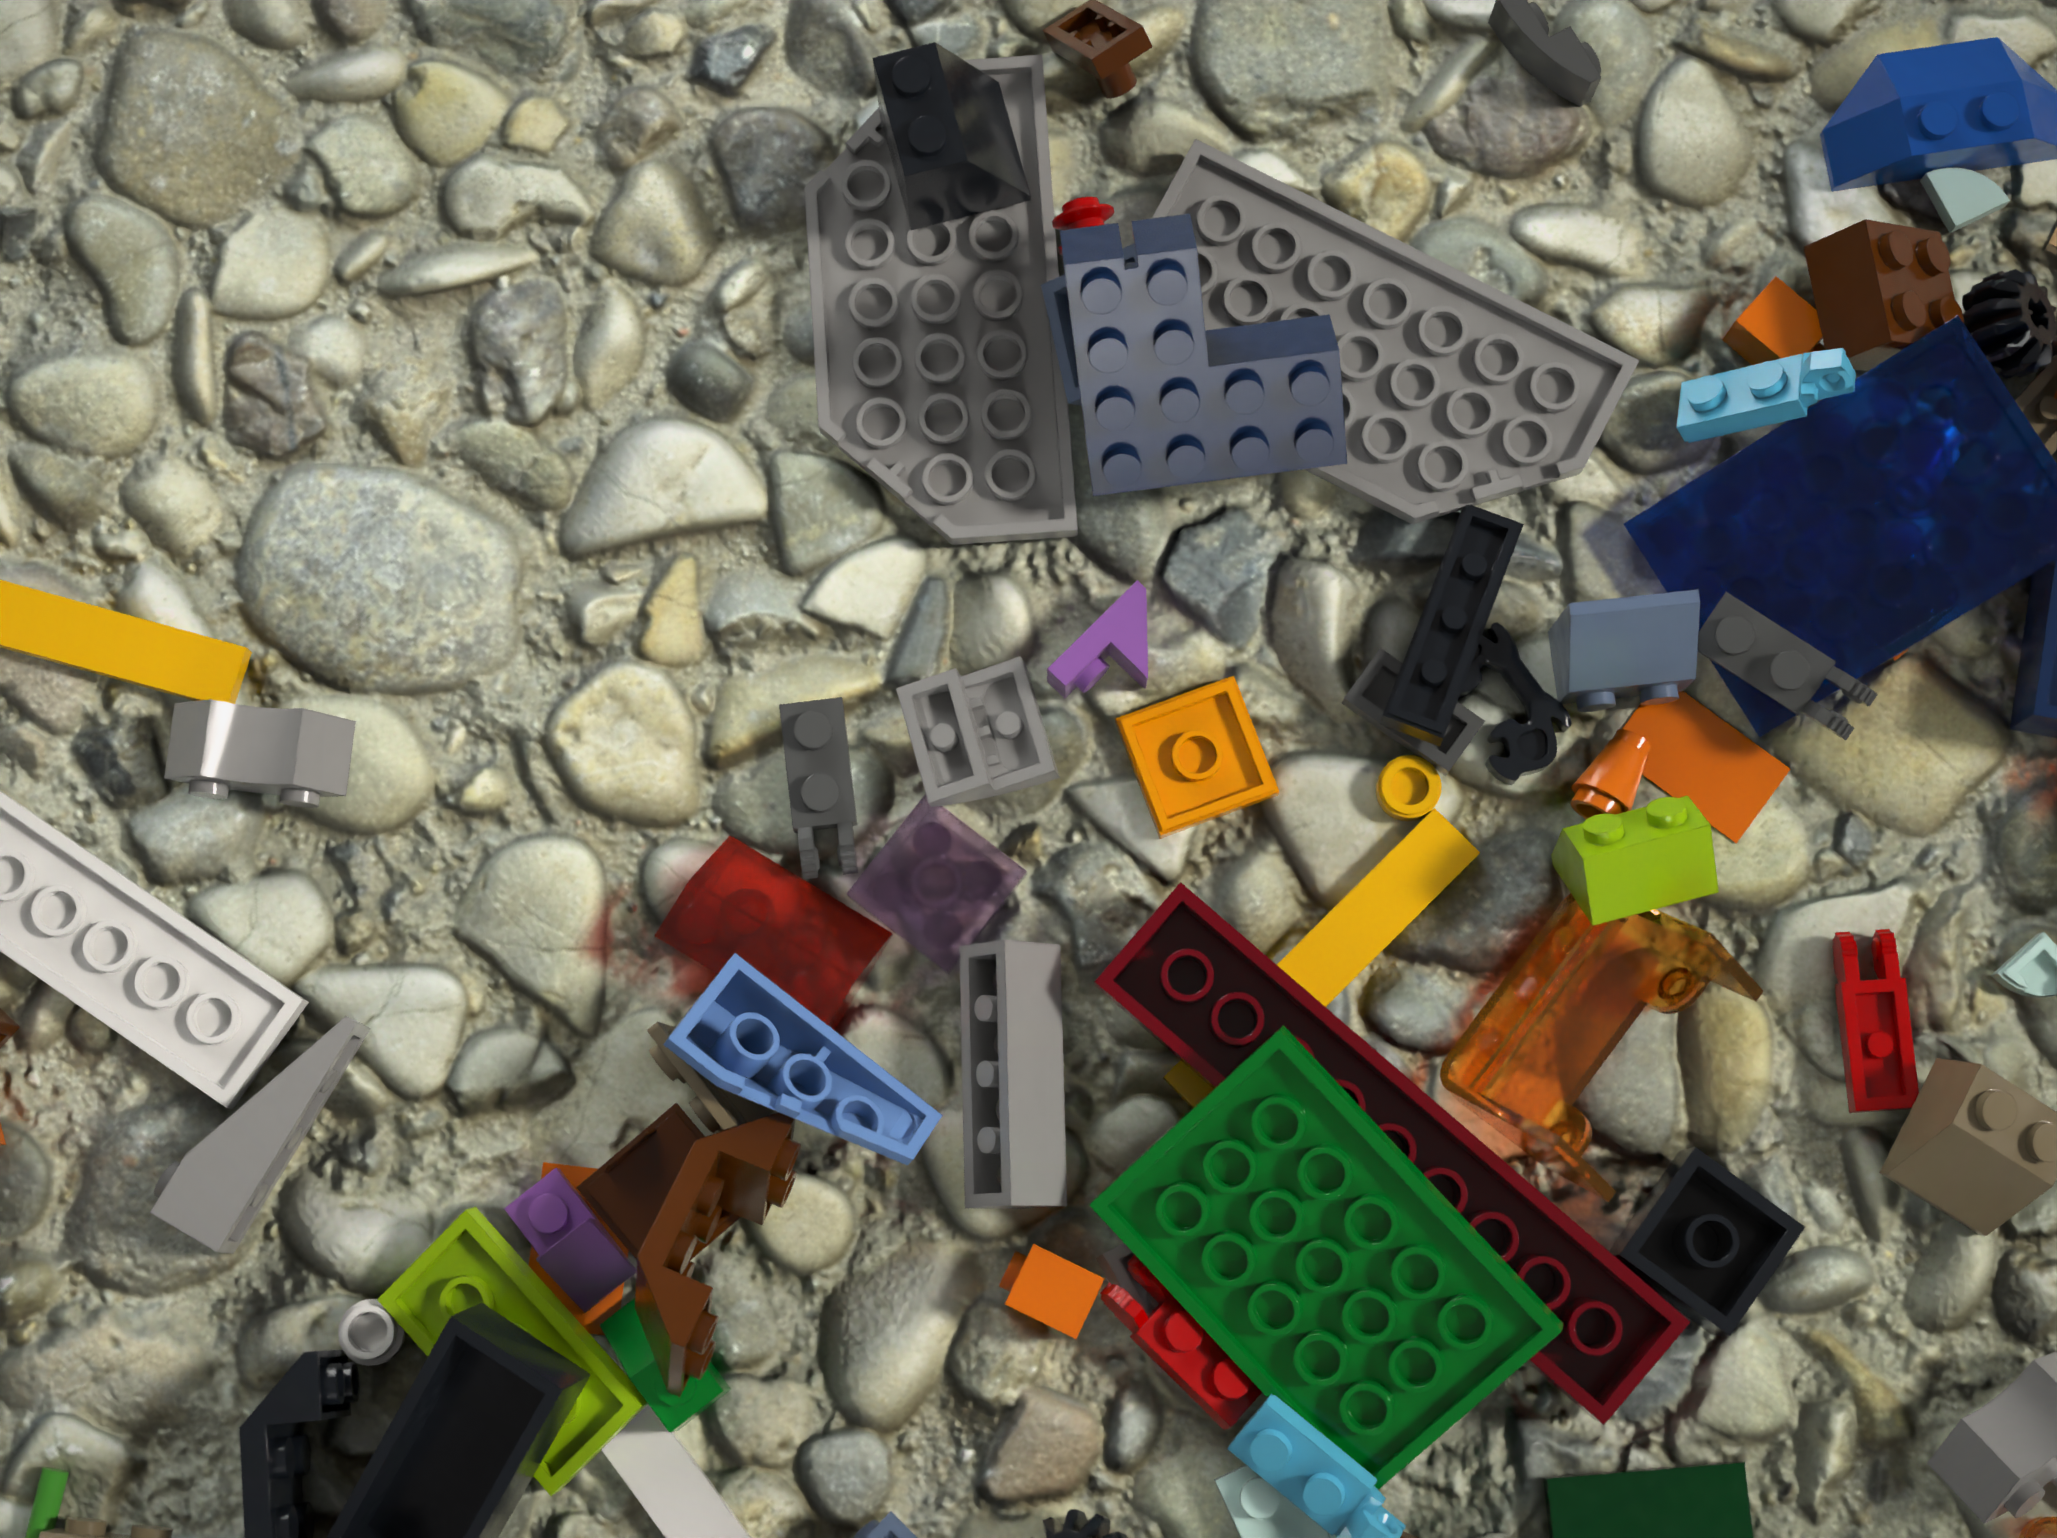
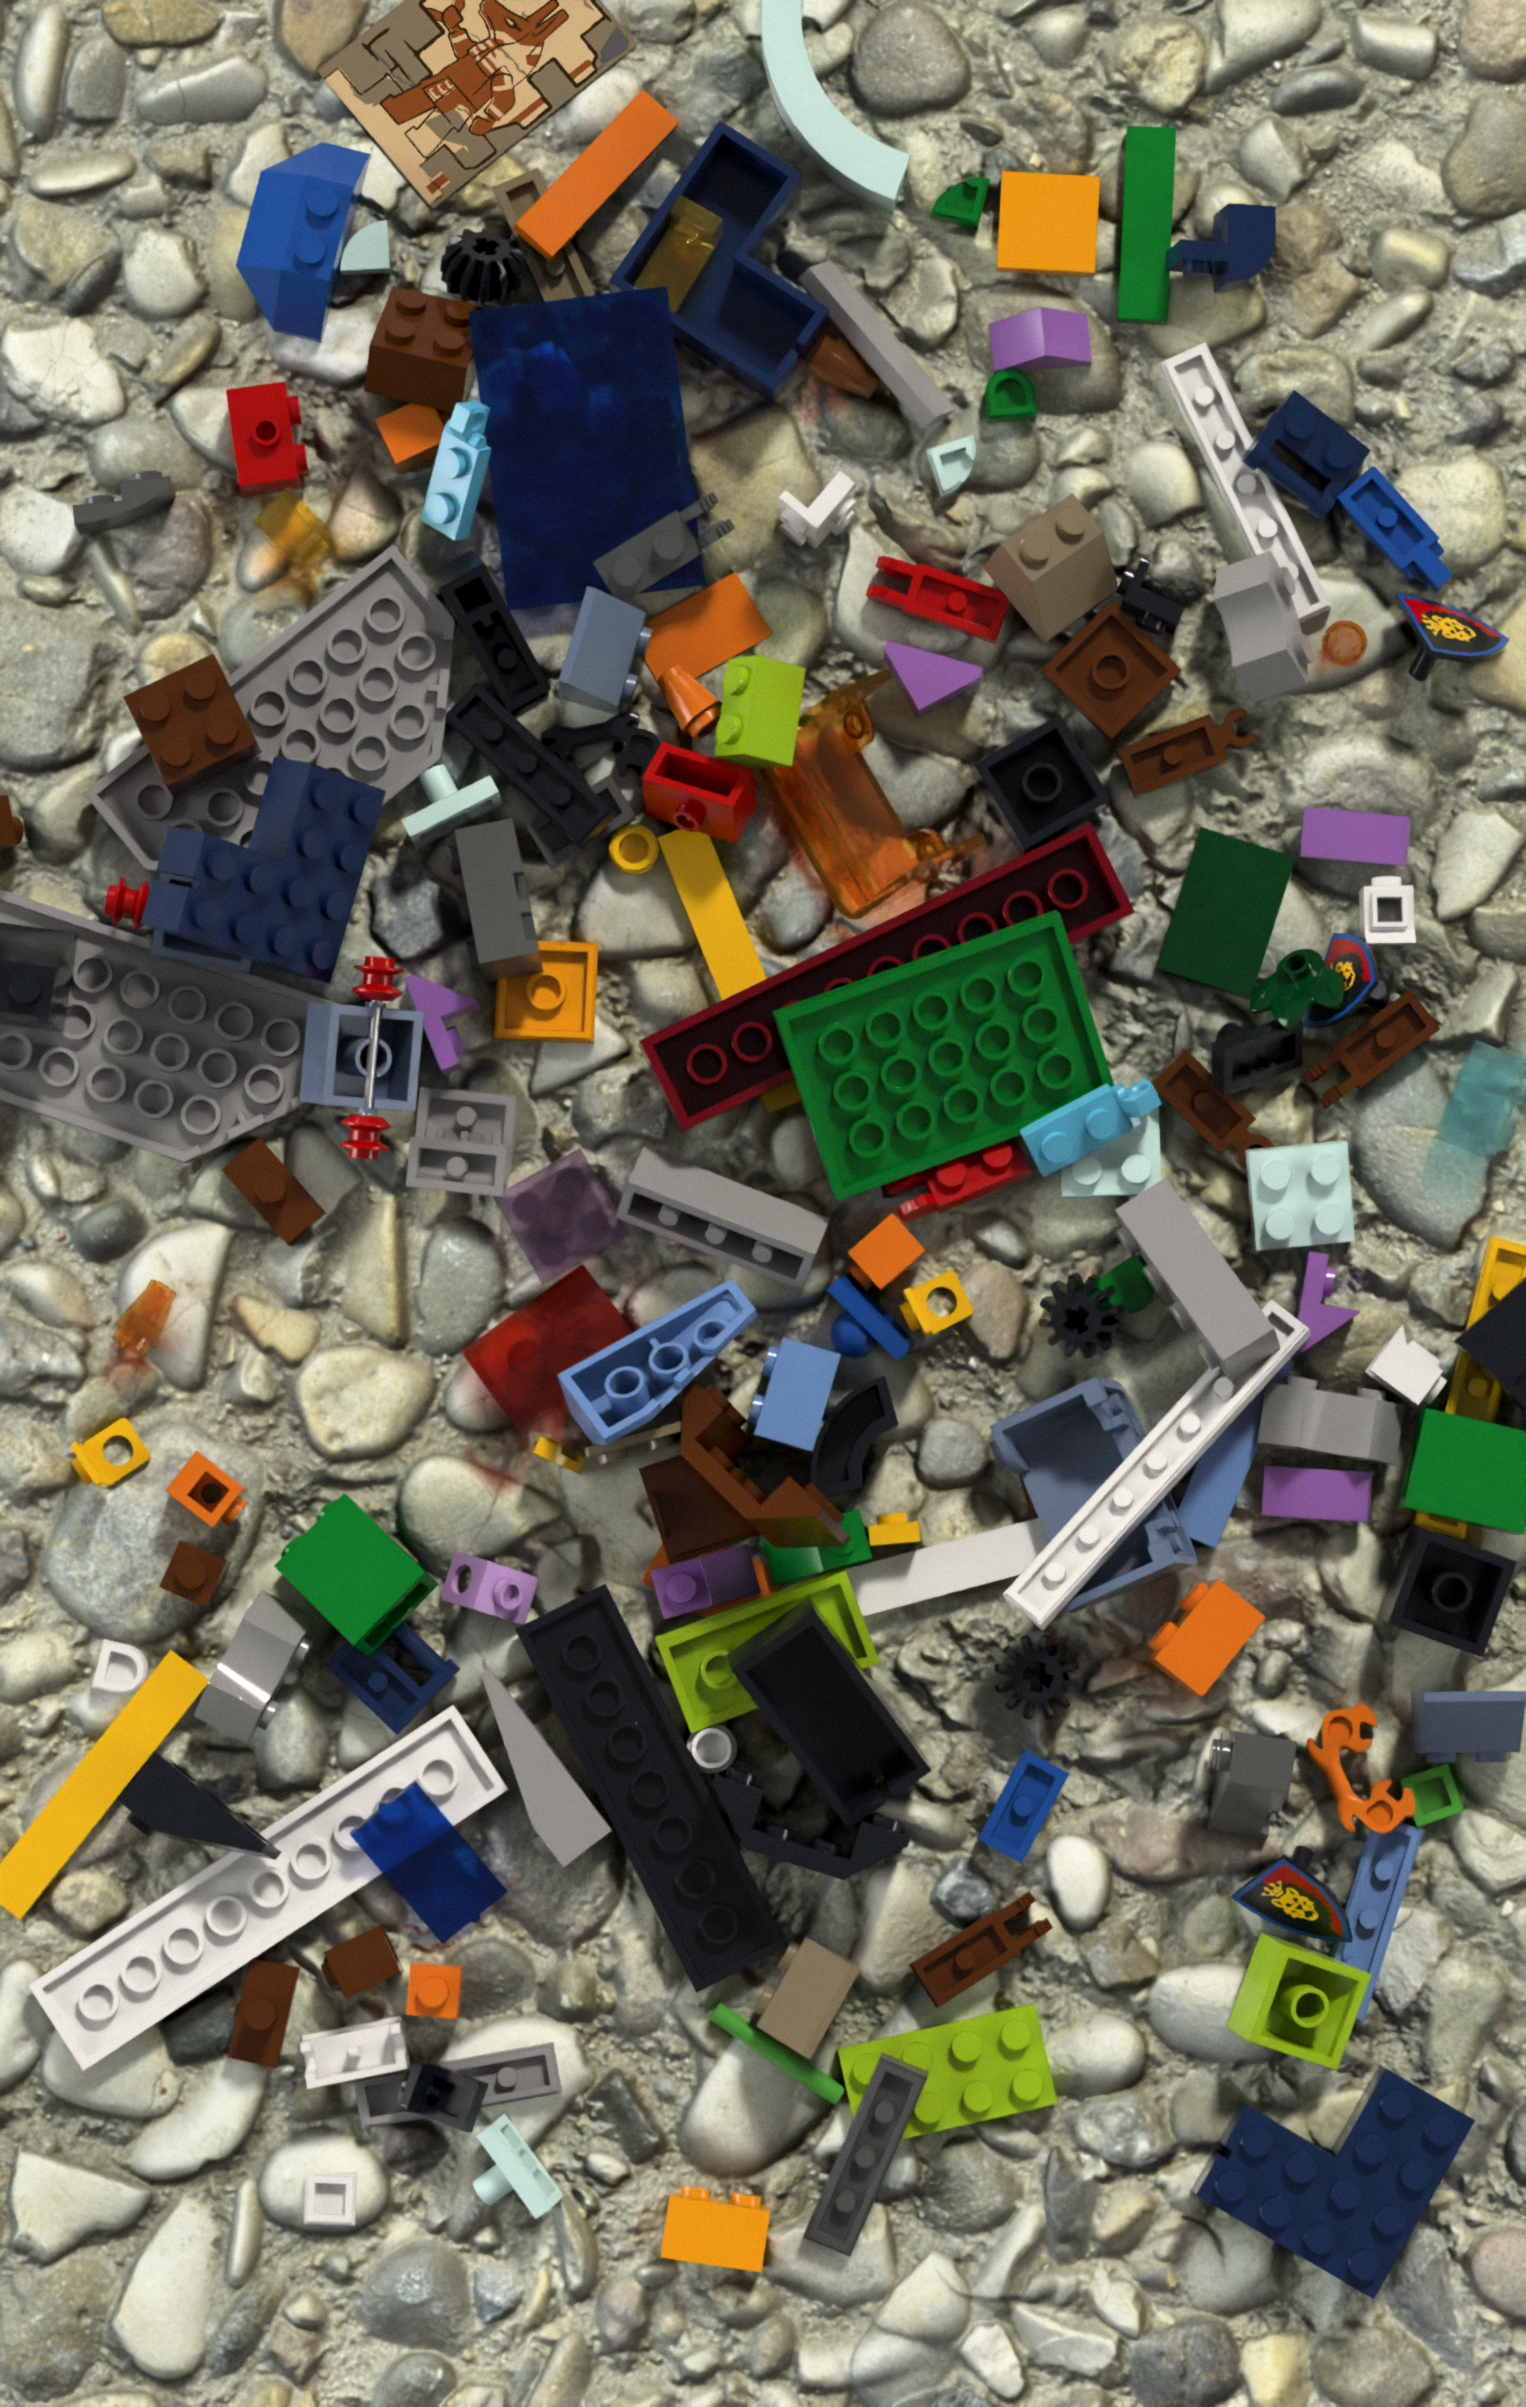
camera: 70 degrees left, 5 degrees up
dark grey hinge [779,697,858,880] -> none
none -> yellow bracket [70,1418,151,1490]
none -> white tile [92,1639,149,1695]
none -> clear orange cone [112,1279,177,1357]
none -> black slope [118,1752,281,1860]
none -> reddish brown brick [123,653,262,796]
none -> reddish brown brick [159,1540,232,1608]
none -> orange brick [165,1451,248,1529]
none -> reddish brown tile [222,1137,326,1246]
none -> red brick [226,382,309,497]
none -> clear yellow brick [253,487,333,573]
none -> green brick [274,1493,439,1657]
none -> sand blue brick [300,956,424,1160]
none -> dark blue plate [325,1621,460,1735]
none -> clear blue piece [350,1780,508,1944]
none -> light aqua tile [401,764,504,850]
none -> black slope [429,549,552,712]
none -> lavender bracket [441,1552,538,1625]
none -> dark grey wedge [447,818,543,984]
none -> black plate [515,1584,787,1993]
none -> yellow tile [533,1435,587,1475]
none -> red brick [641,742,757,844]
none -> medium blue brick [747,1337,841,1456]
none -> white bracket [778,471,856,549]
none -> black brick [810,1376,898,1498]
none -> blue tile [827,1274,916,1361]
none -> yellow plate [867,1513,920,1547]
none -> medium lavender slope [884,640,983,719]
none -> yellow bracket [898,1270,974,1339]
none -> reddish brown plate [1040,601,1182,742]
none -> black bracket [1116,557,1185,635]
none -> reddish brown plate [1116,709,1257,799]

